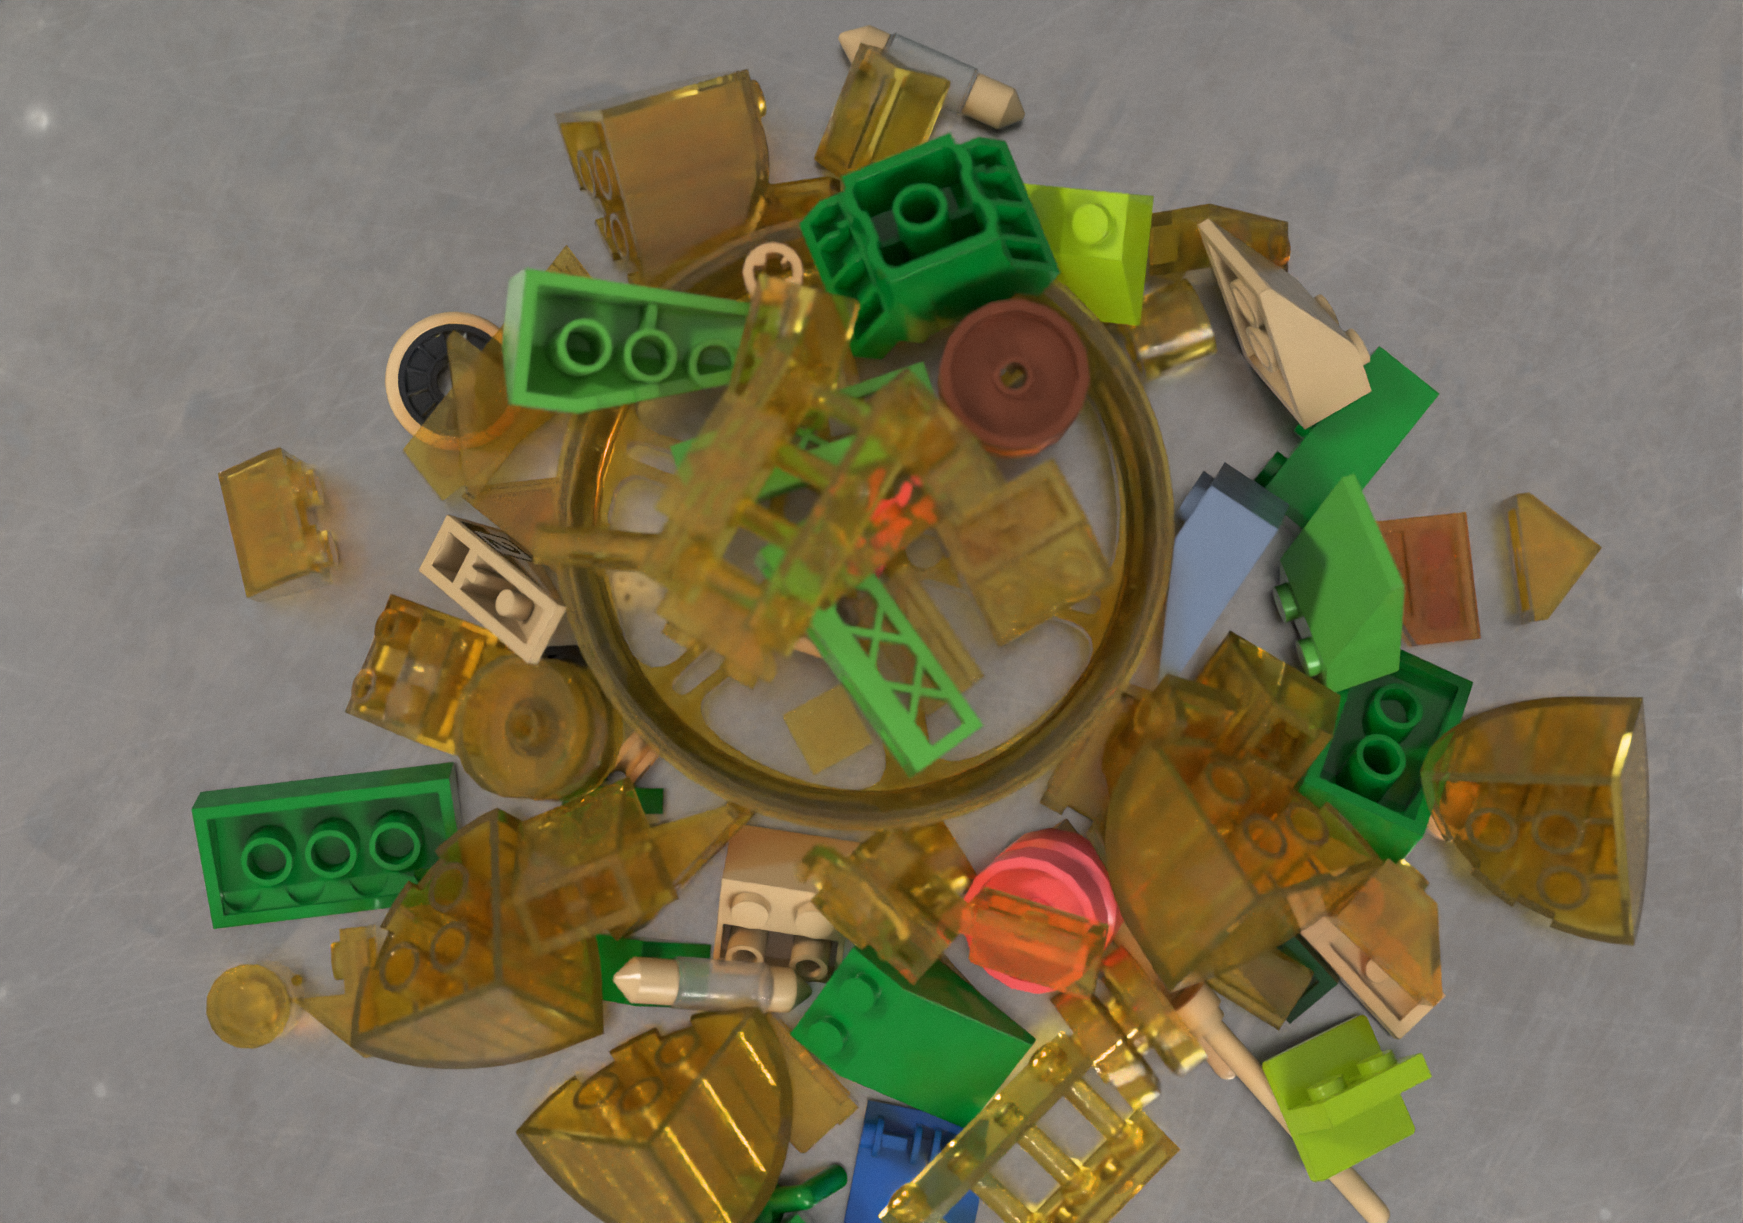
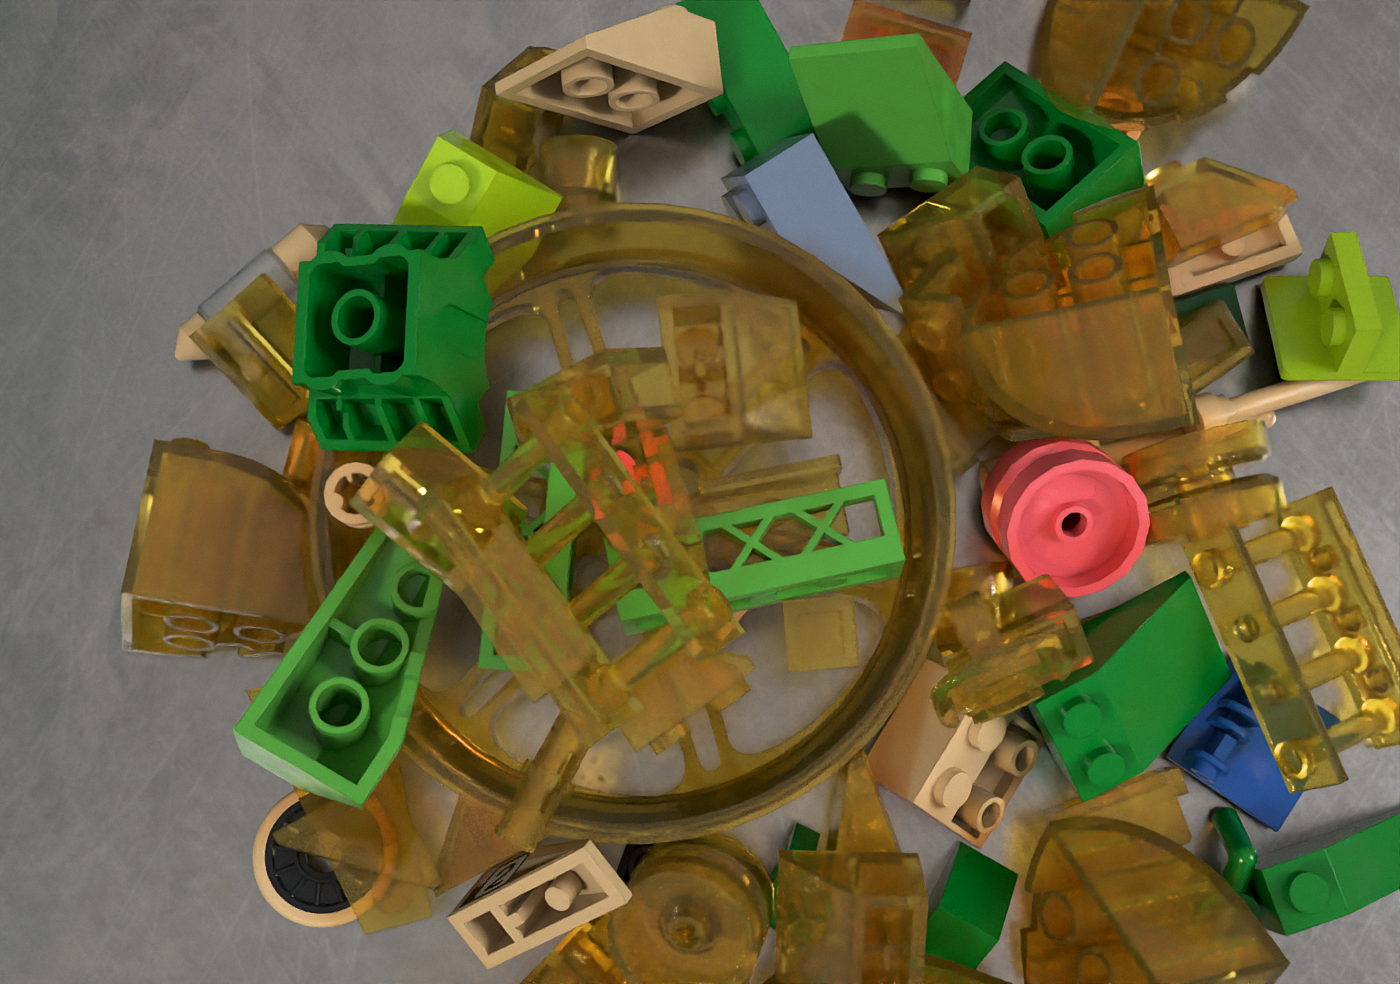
camera: 60 degrees left, 5 degrees down
tan bush [606,724,667,788] -> none
piece [613,956,812,1015] -> none
copper wheel [937,299,1090,460] -> none
clear yellow panel [958,886,1109,999] -> none

